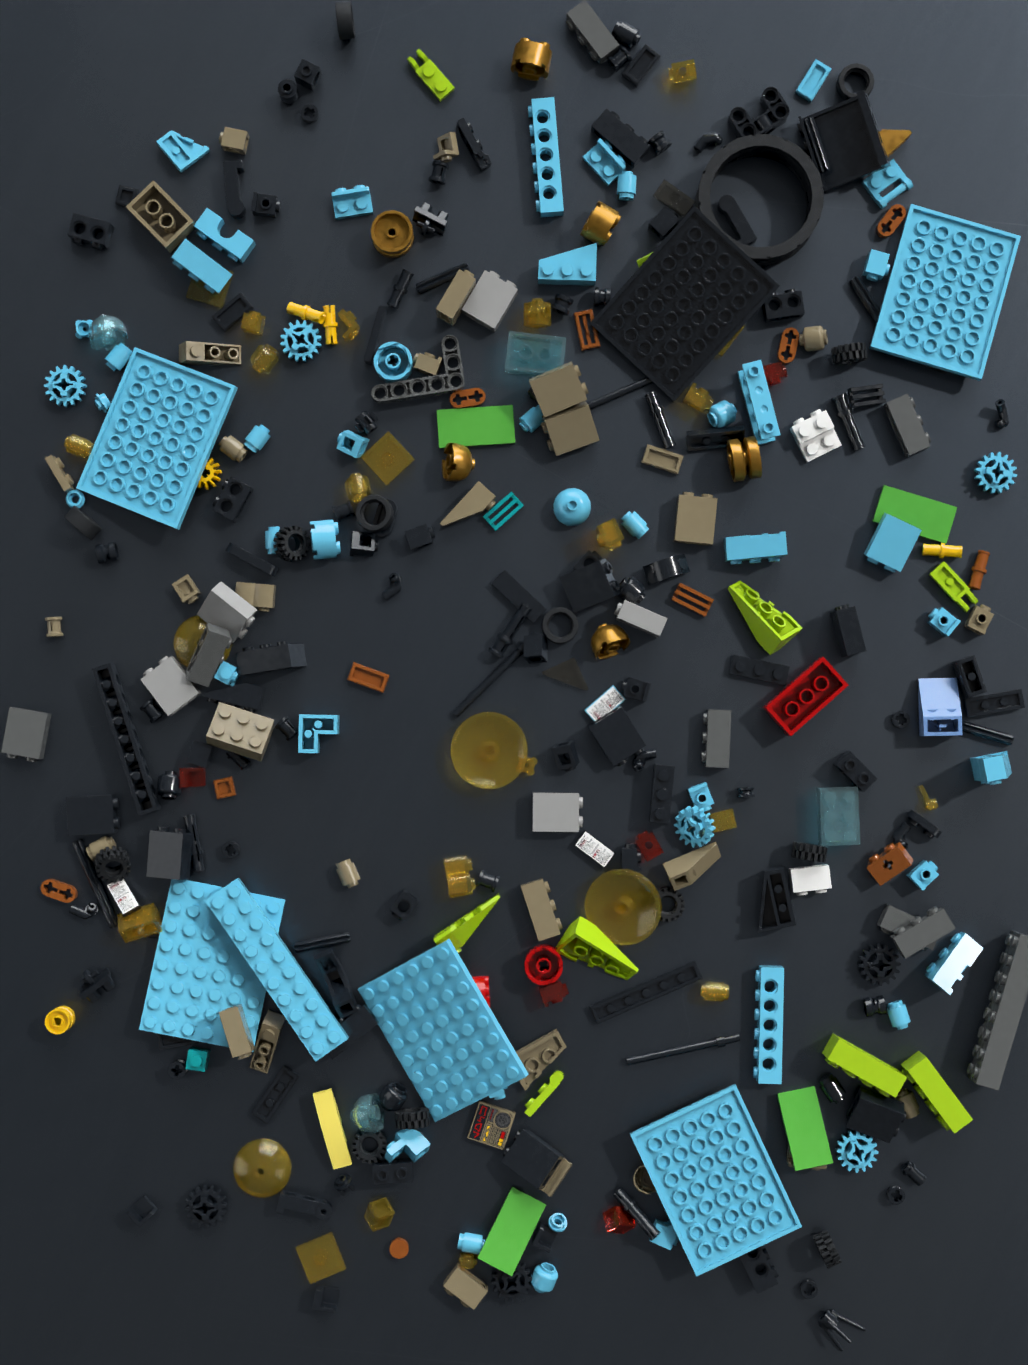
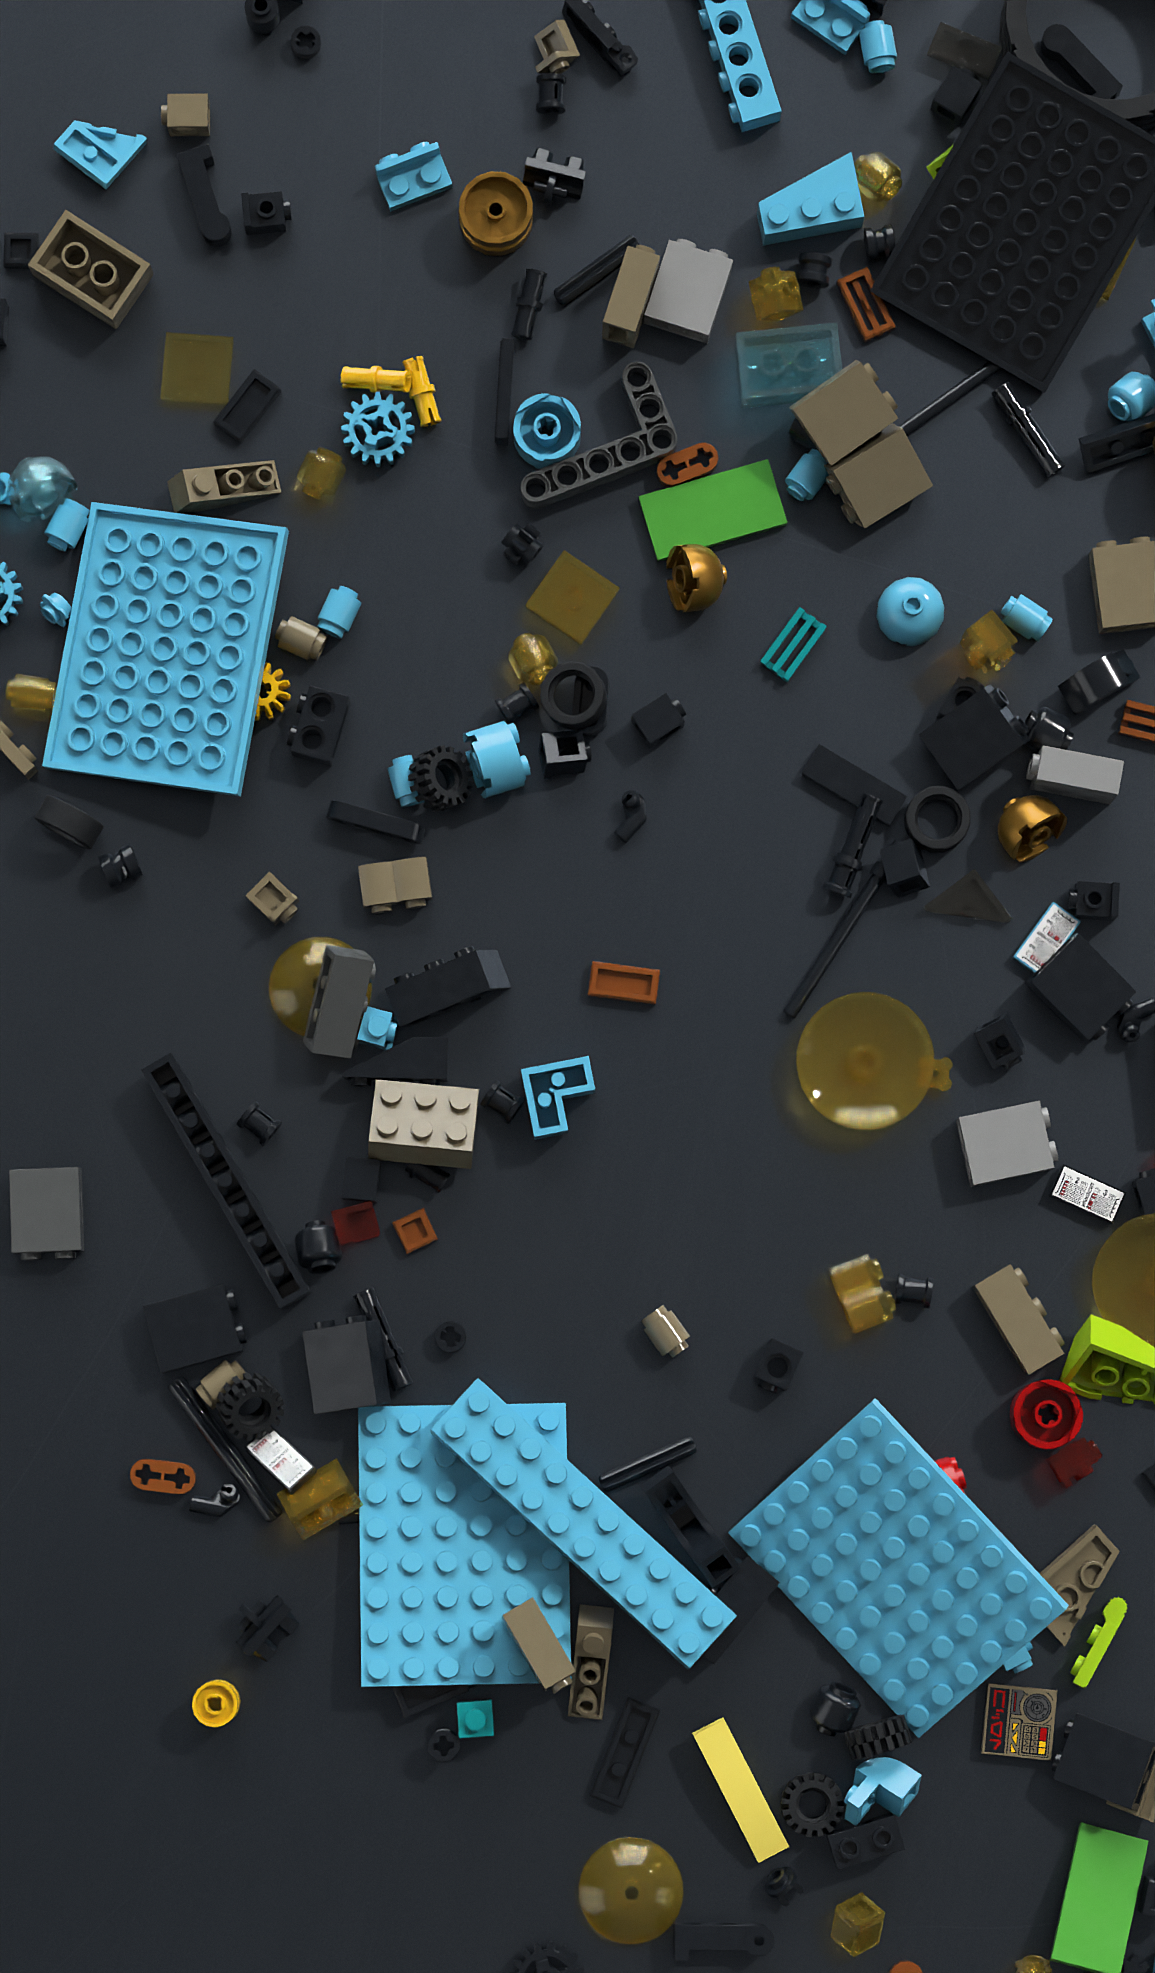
camera: 15 degrees left, 5 degrees down
dark tan bush [45,617,64,637] -> none
medium azure plate [66,490,85,508] -> none
light grey brick [140,656,201,716] -> none
medium azure wedge [171,239,232,294] -> none
medium azure arch [194,208,256,263] -> none
light grey brick [197,582,257,643] -> none
clear yellow brick [241,311,266,336] -> none
medium azure brick [336,430,370,458] -> none
clear yellow bracket [337,309,360,341] -> none
clear light blue cylinder [350,1093,385,1133] -> none
dark tan brick [413,352,443,376] -> none
lime wedge [433,893,500,953] -> none
dark tan slope [440,481,496,528] -> none
medium azure brick [457,1232,485,1255] -> none
pearl gold brick [580,201,621,246] -> none
dark tan tile [641,444,684,475] -> none
clear yellow brick [683,382,714,413] -> none
none -> clear yellow head [854,152,902,202]

